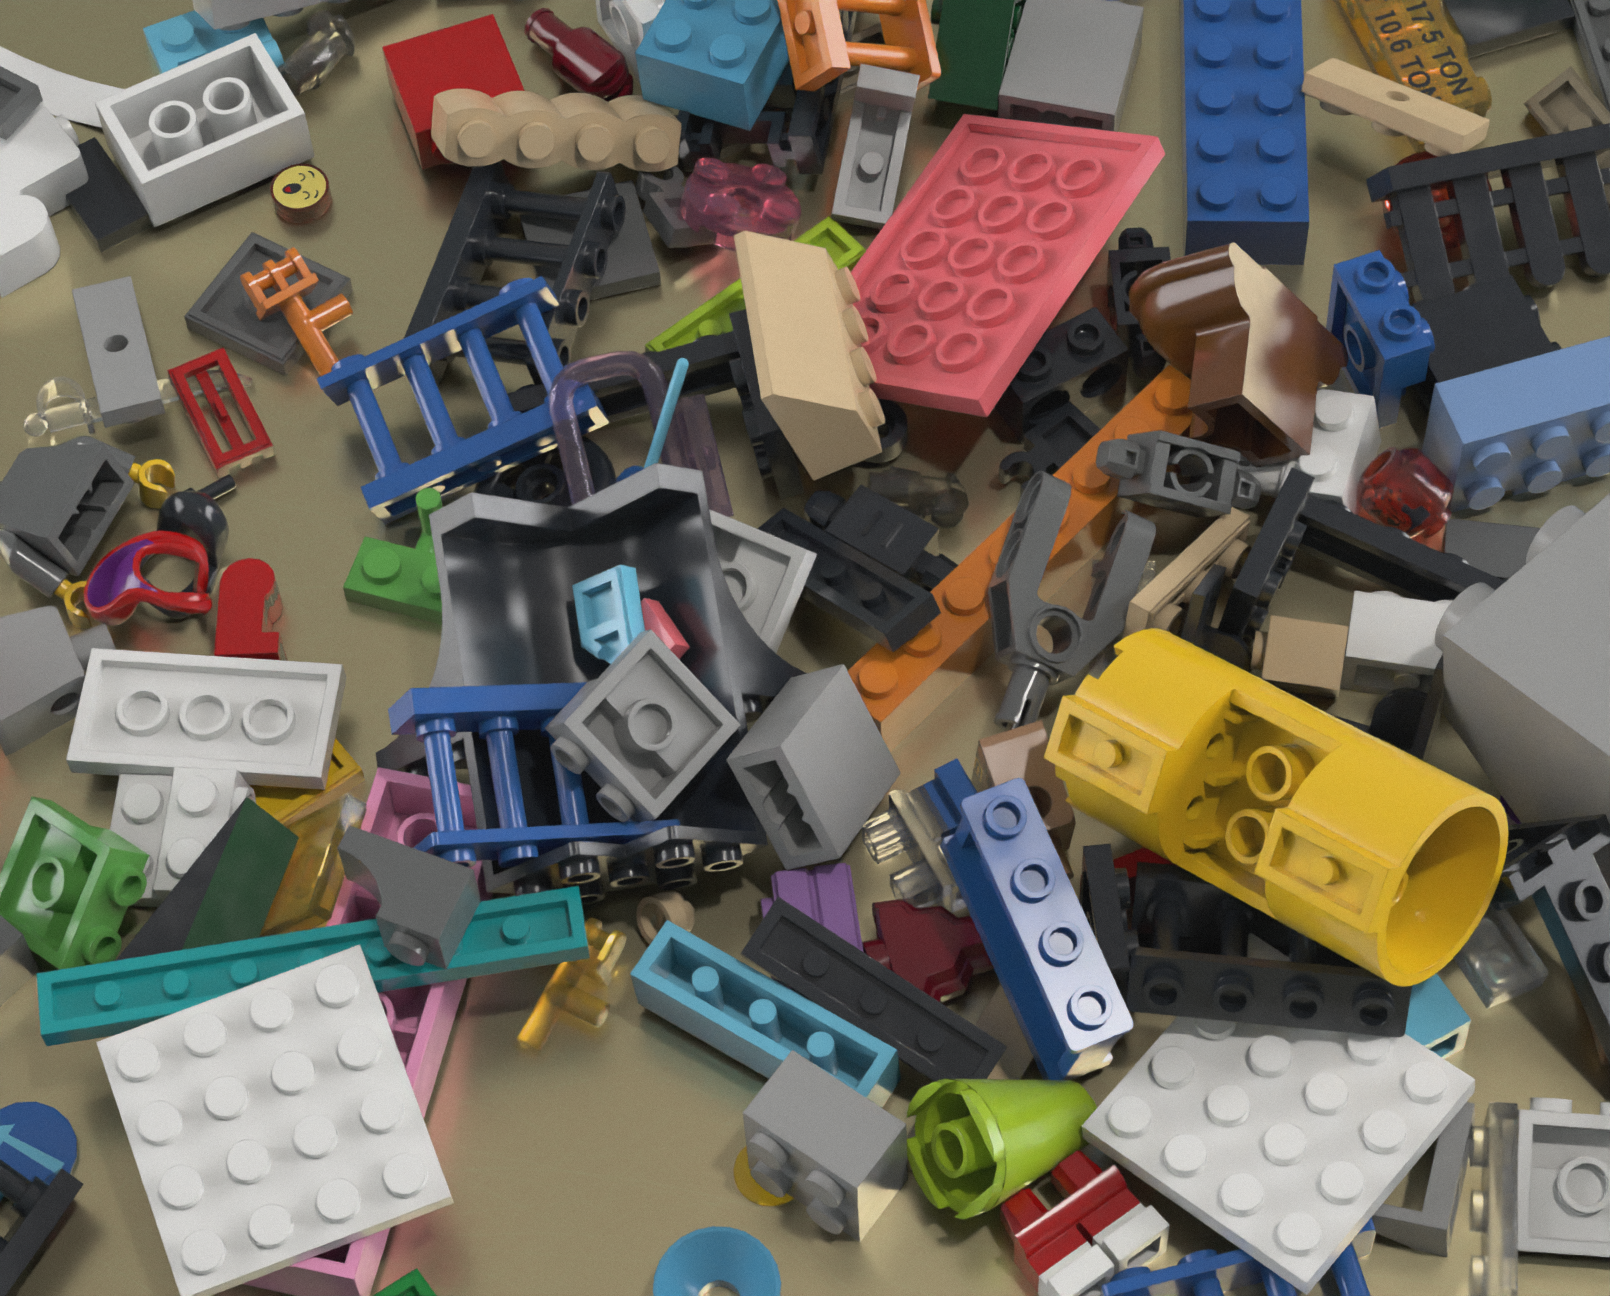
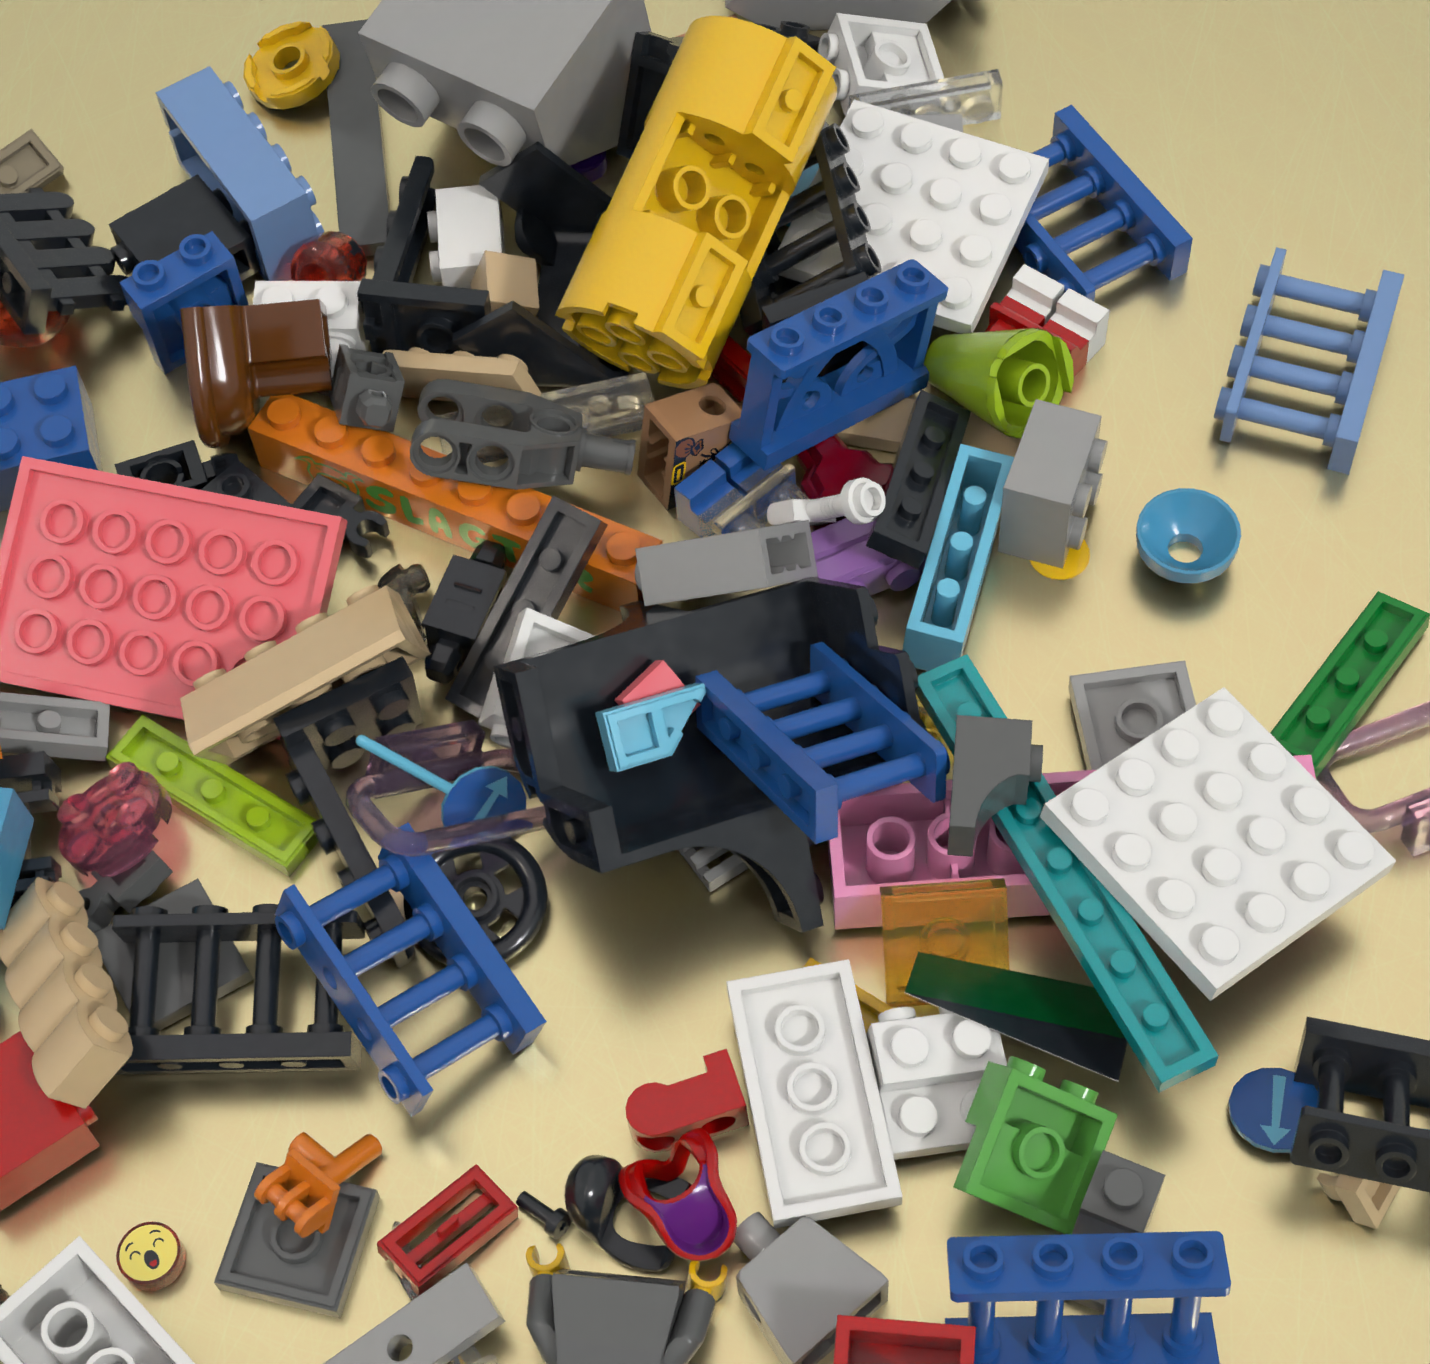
camera: 105 degrees left, 0 degrees up
bright green plate [343,488,443,625] -> none
light grey plate [545,629,740,822] -> none
none -> white hinge [767,477,886,526]
none -> light grey plate [1068,660,1196,770]

